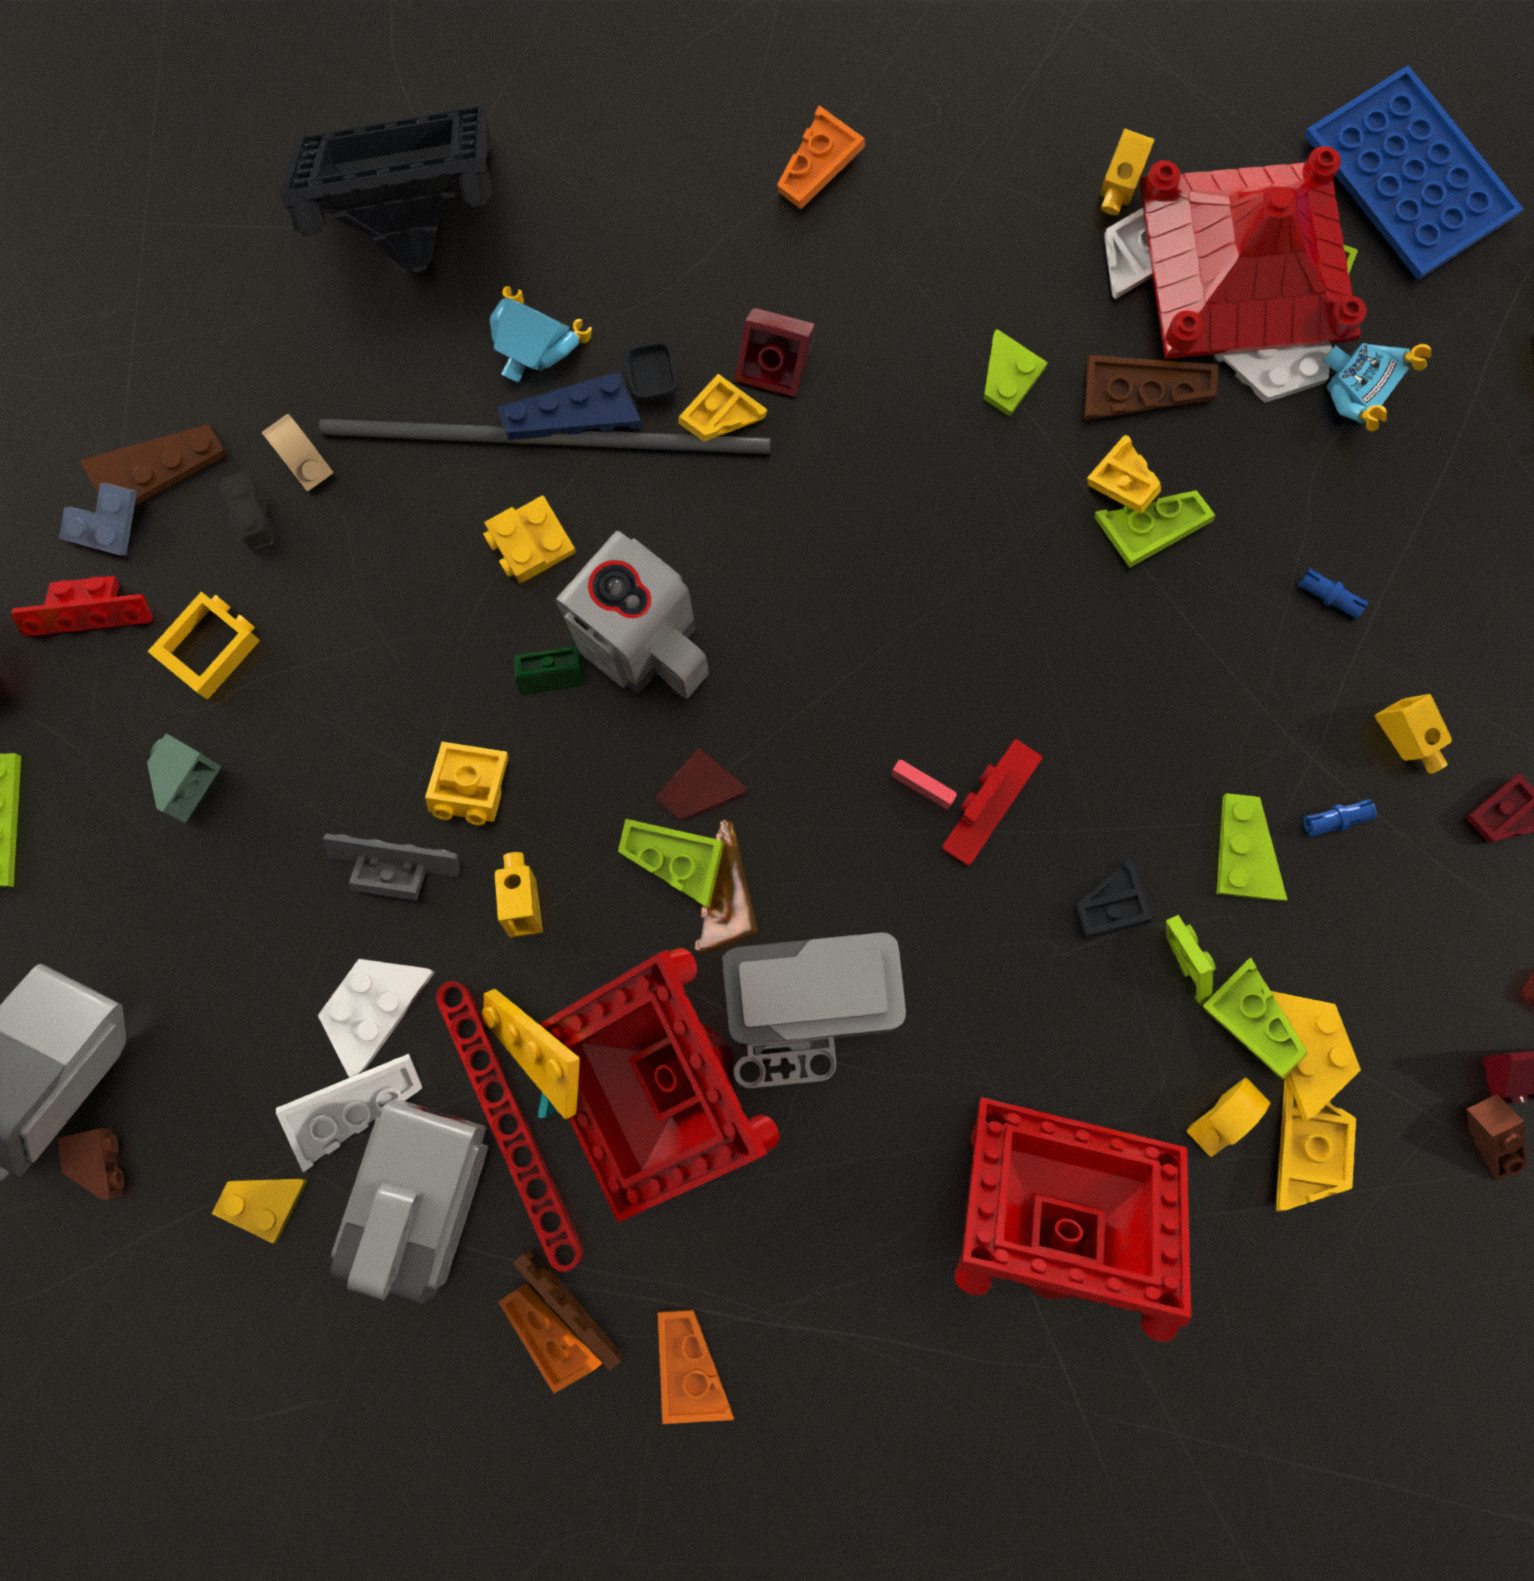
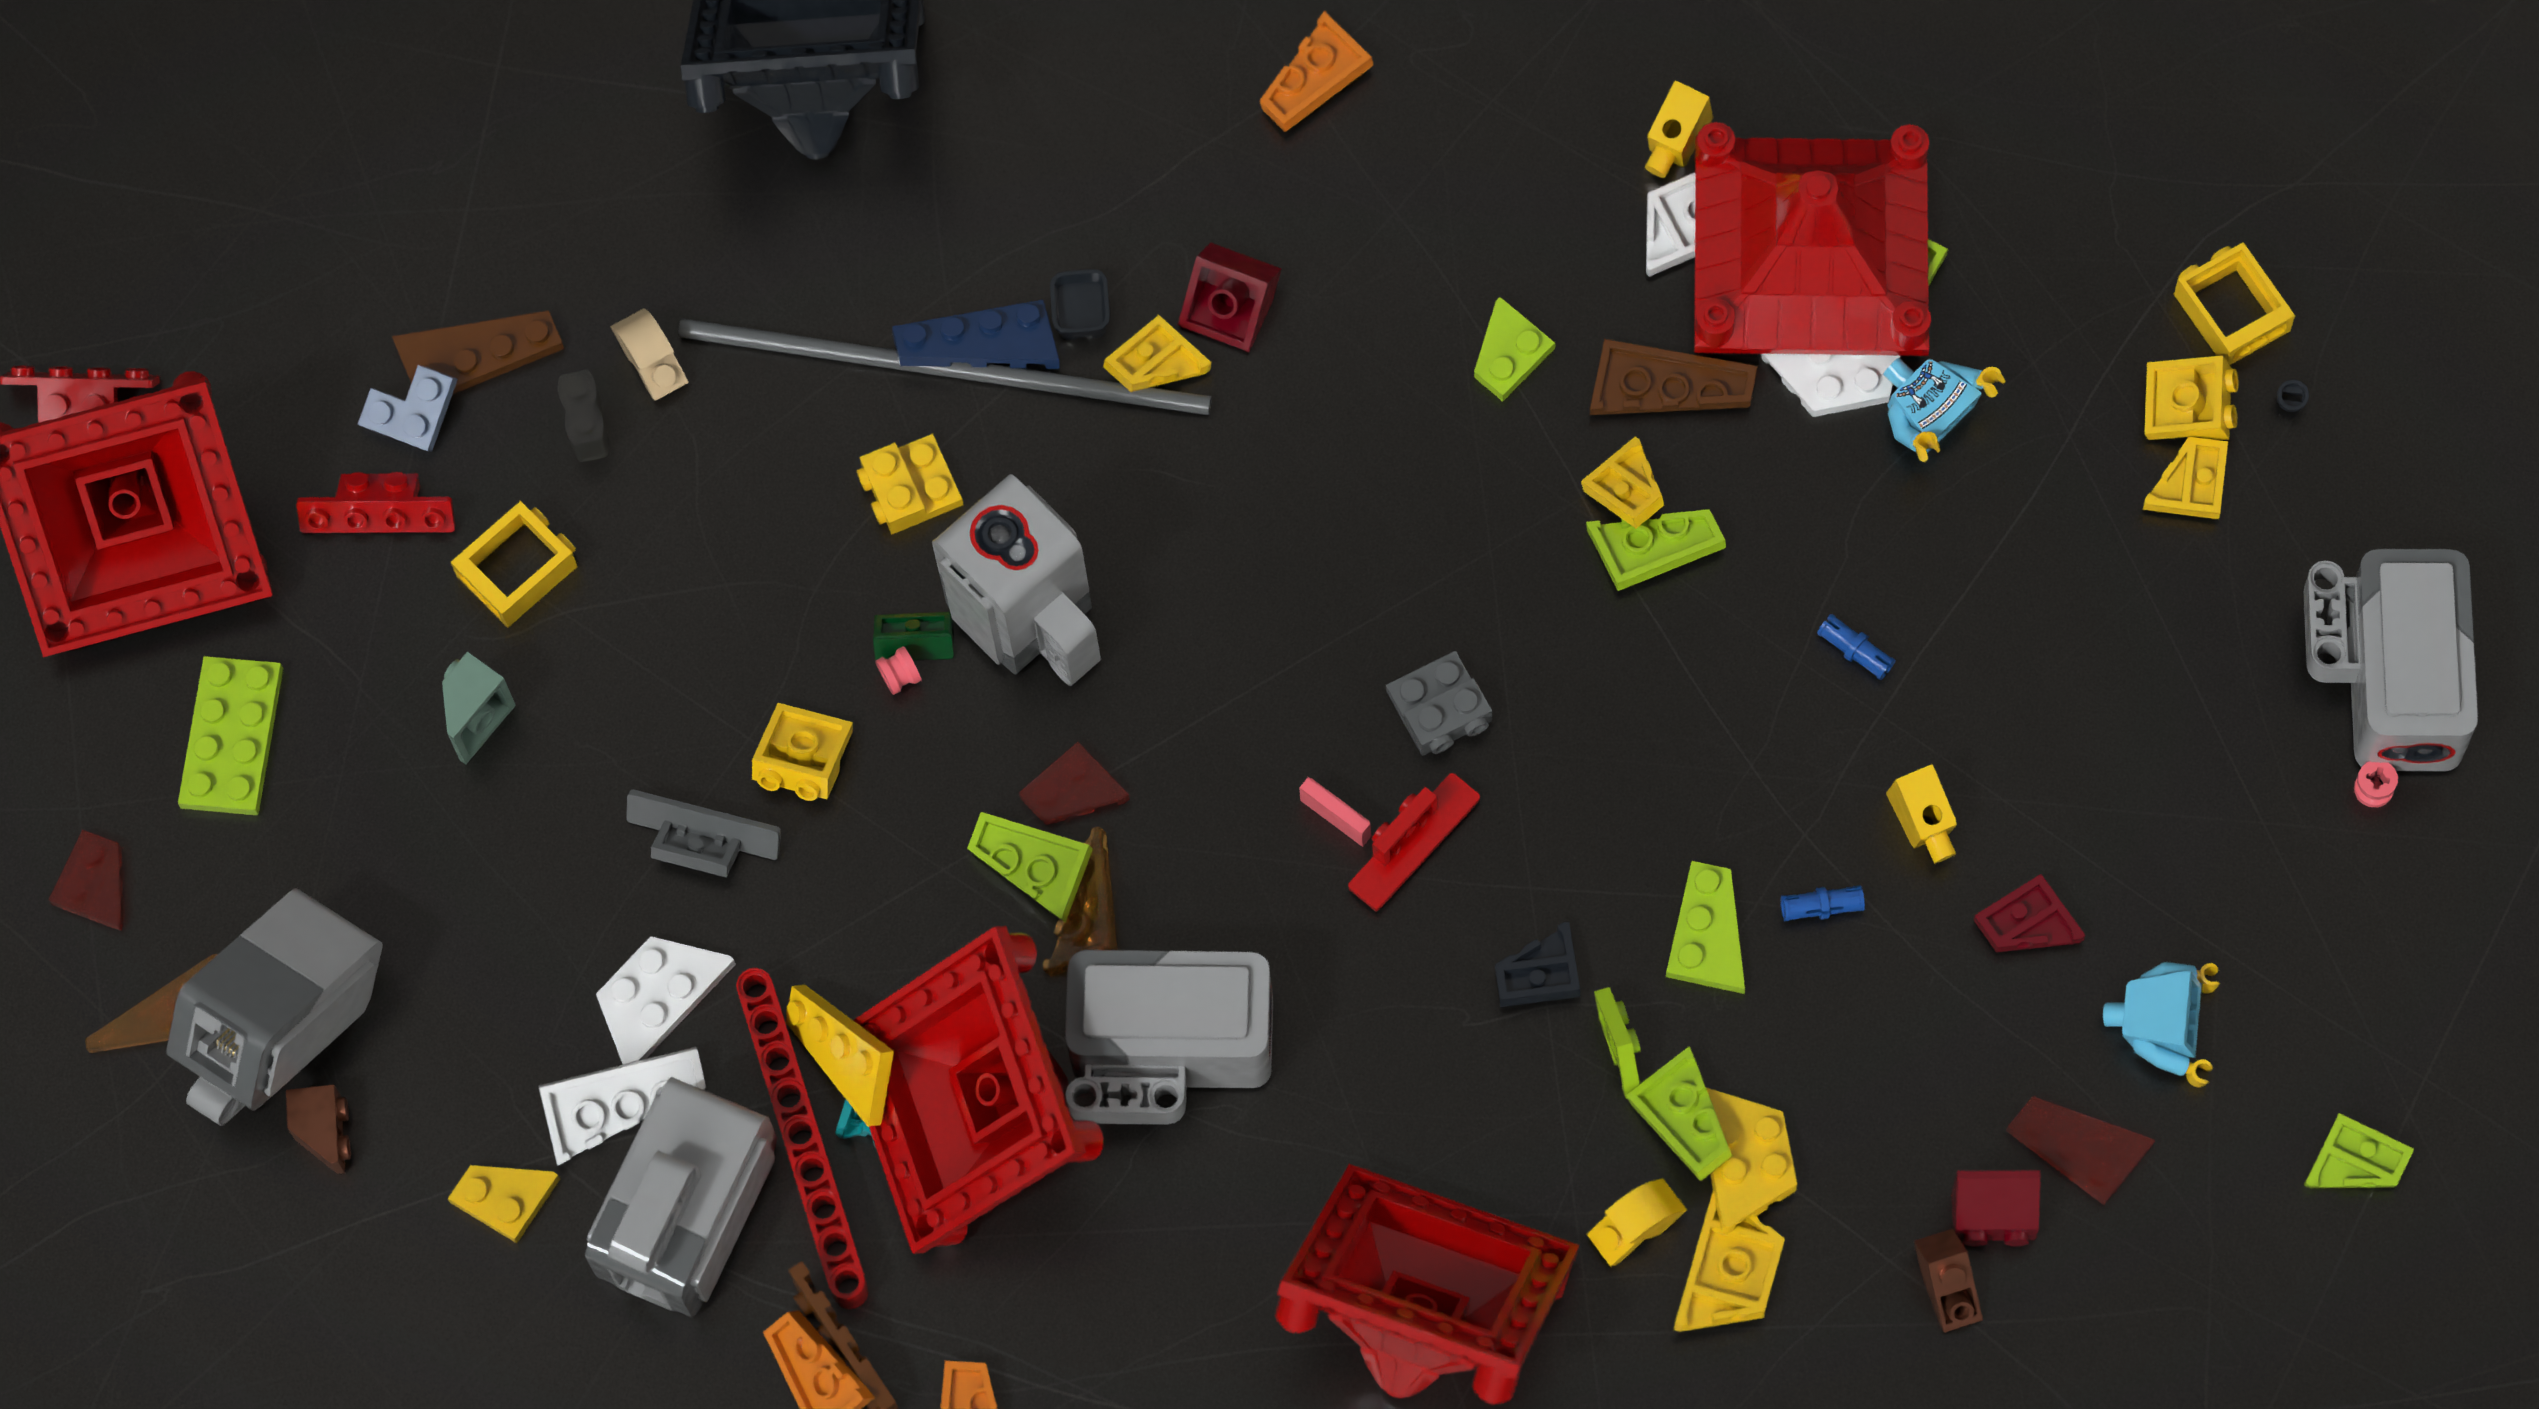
camera: 10 degrees right, 10 degrees down
medium azure torso [489,286,592,382] -> none
yellow torso [495,852,543,938] -> none
blue plate [1304,65,1524,280] -> none
none -> coral wheel [875,646,922,695]
none -> dark grey plate [1386,651,1492,756]

